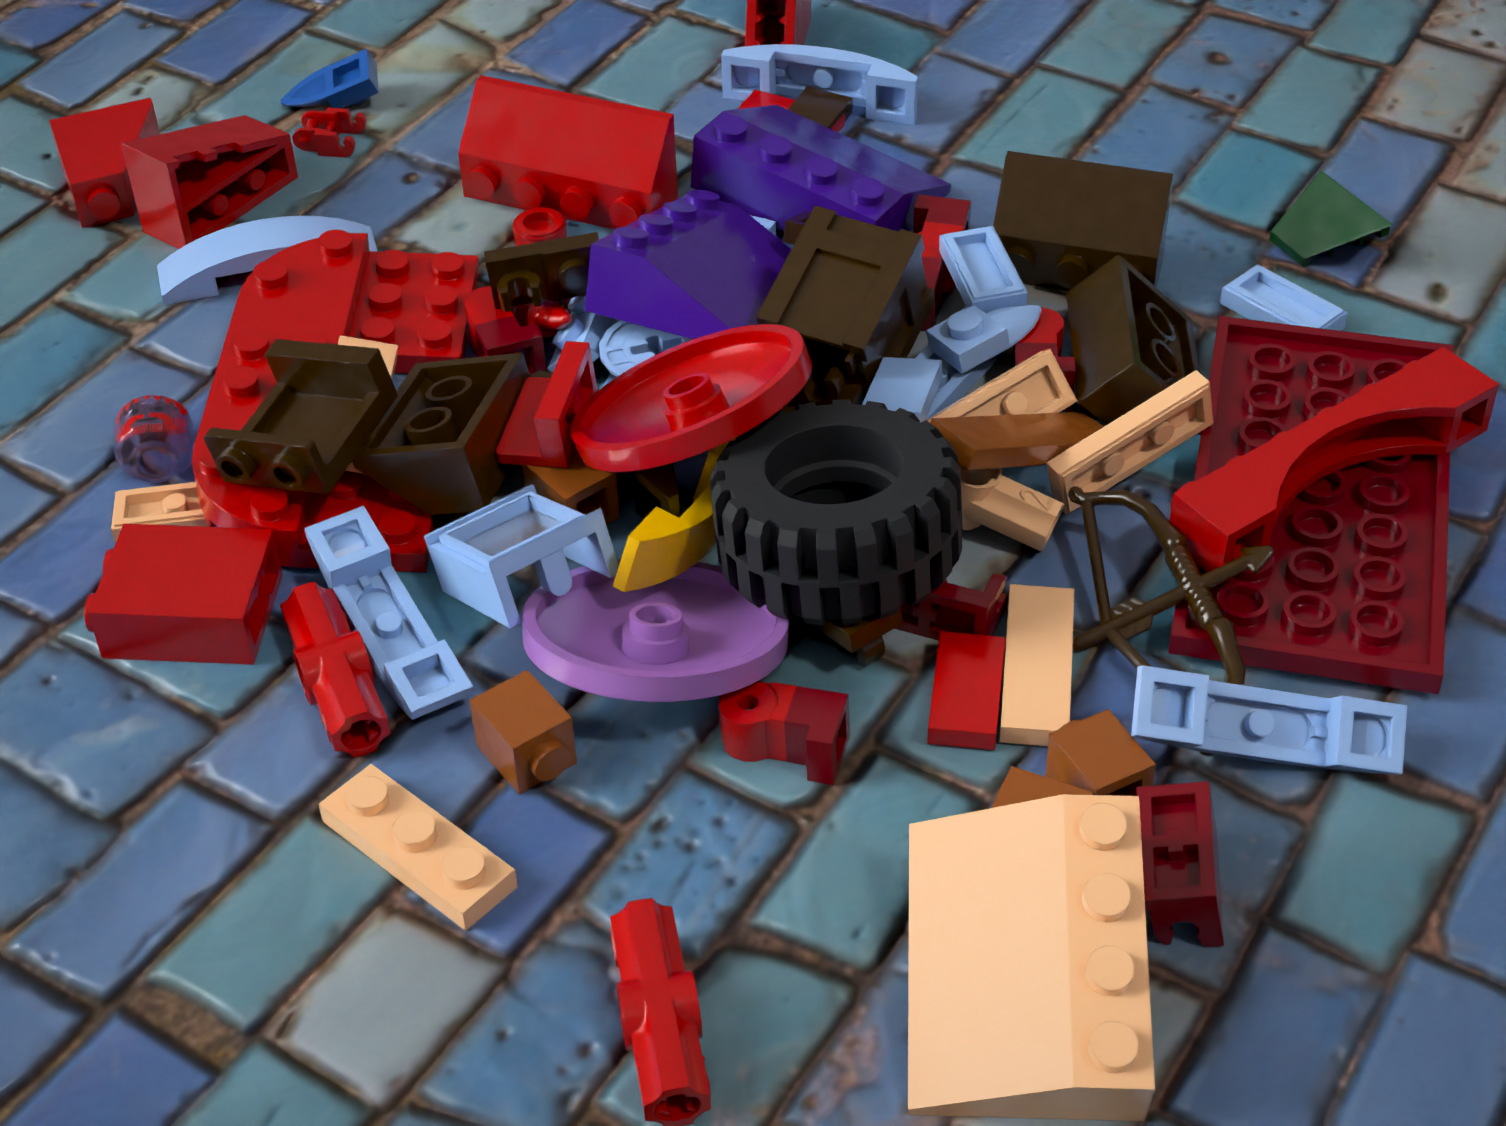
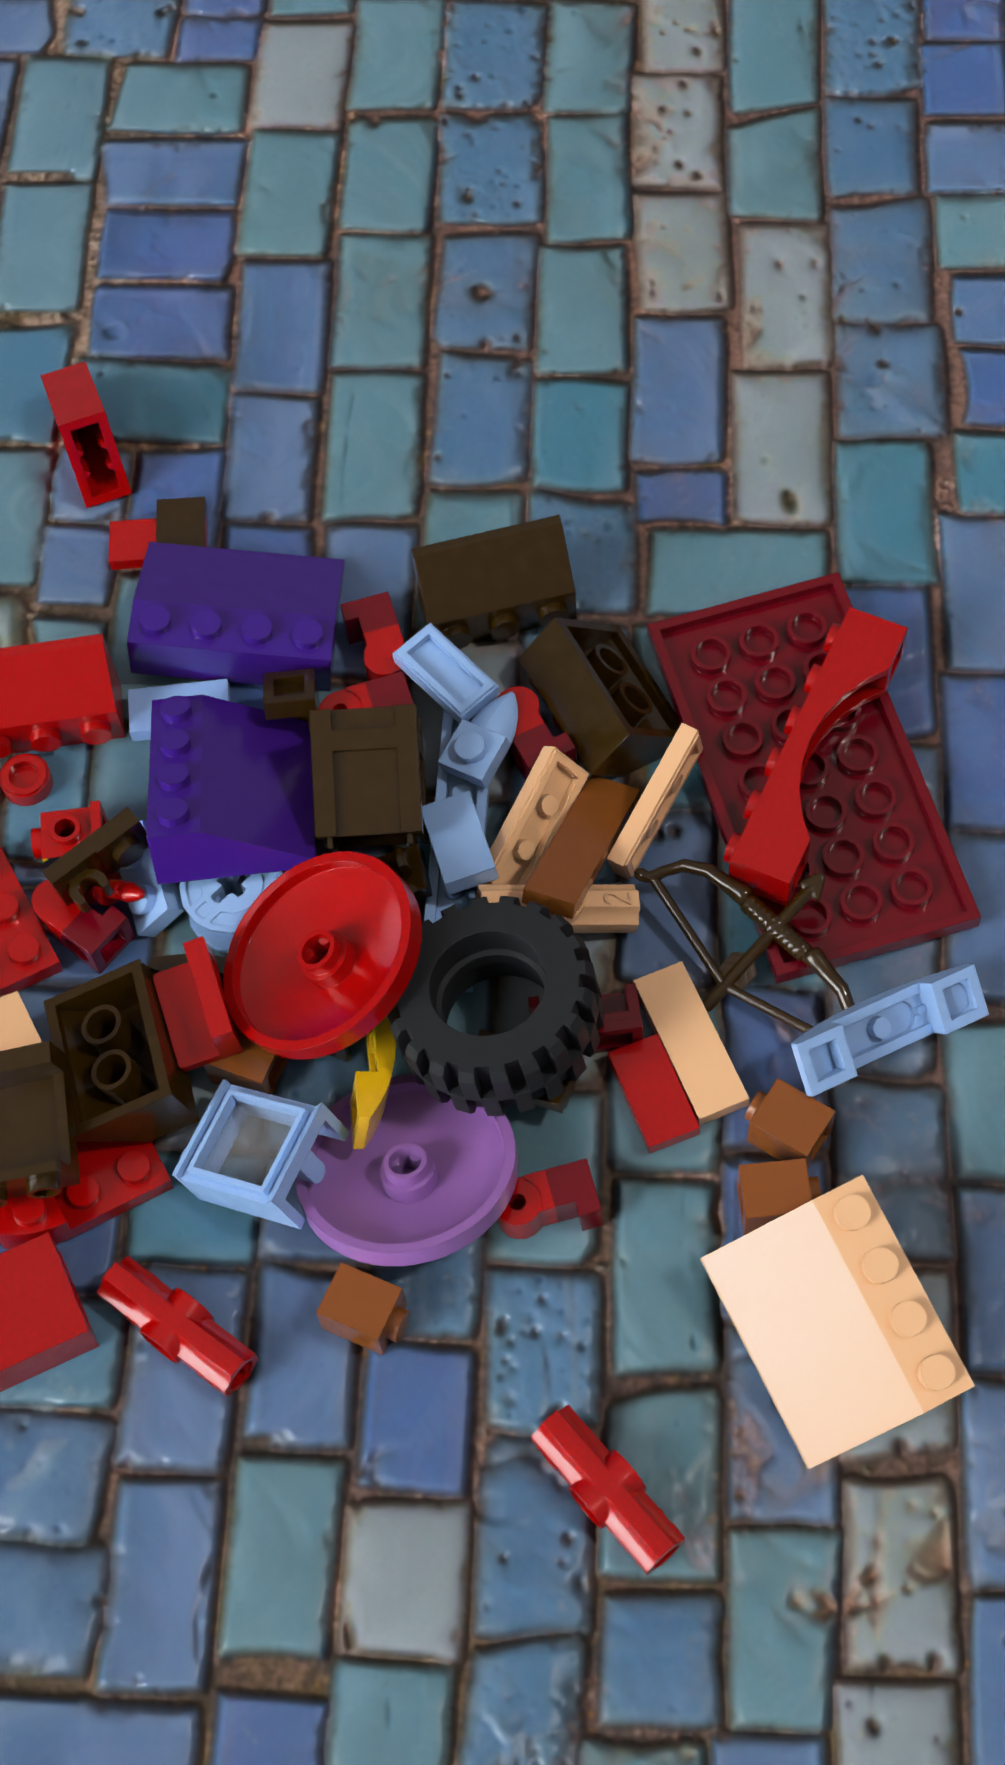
camera: 25 degrees left, 20 degrees up
light blue slope [305,506,474,720] -> none
light nougat plate [319,764,518,931] -> none
light blue slope [721,44,918,125] -> none
dark red hinge [1136,781,1224,948] -> none
light blue tile [1220,264,1348,331] -> none
dark green slope [1269,170,1393,267] -> none

